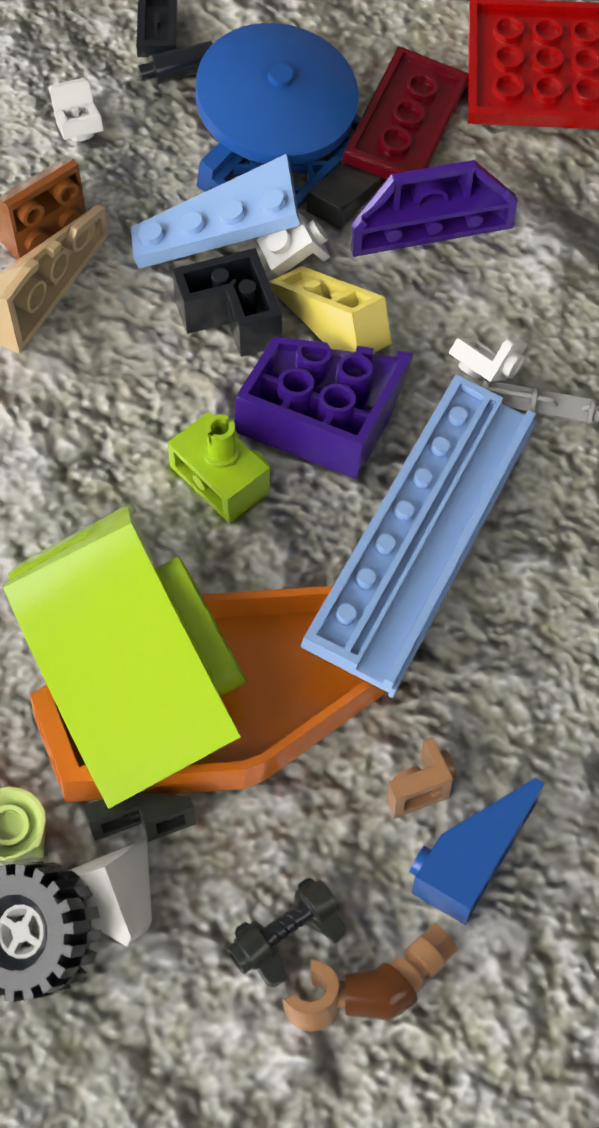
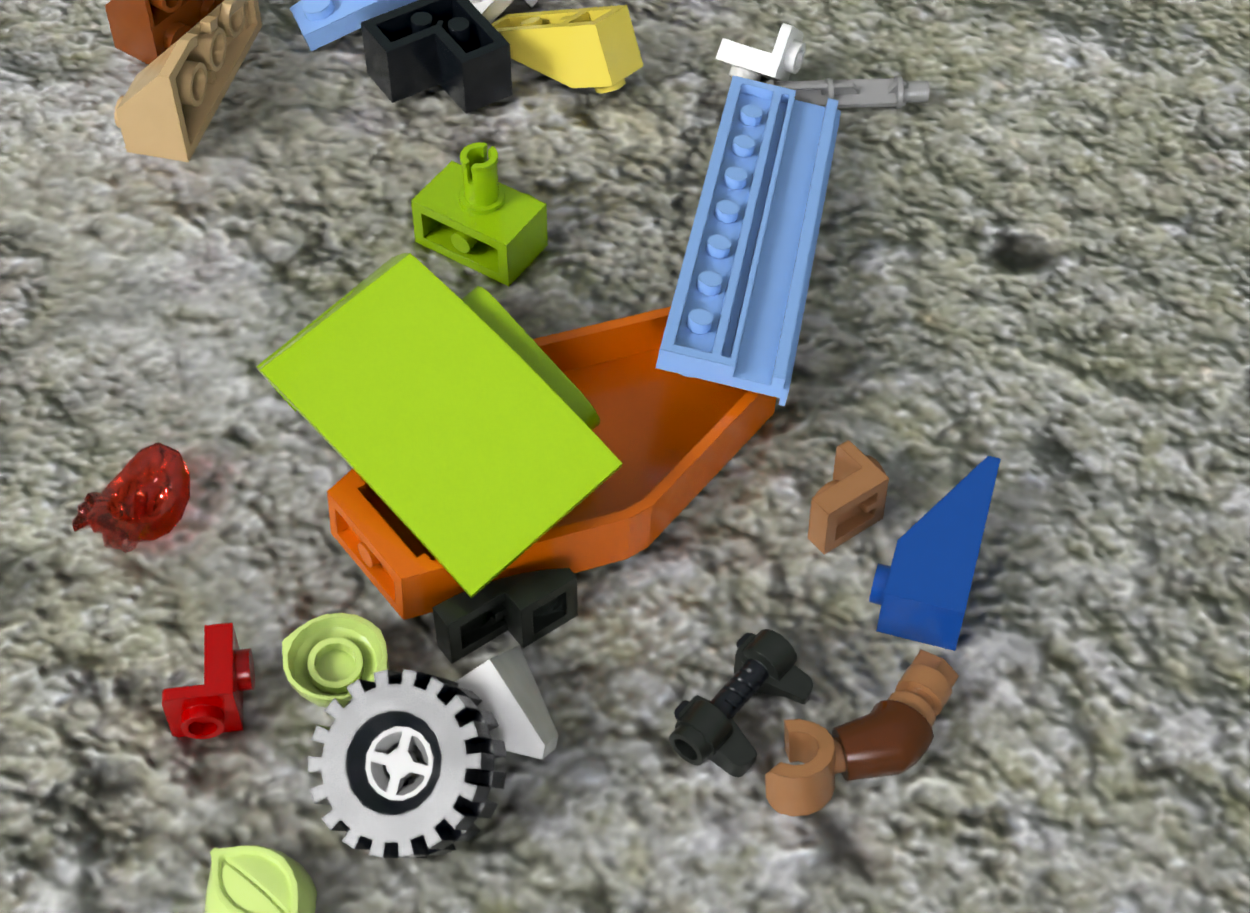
camera: 15 degrees left, 10 degrees down
dark purple wedge [234,336,413,480] -> none

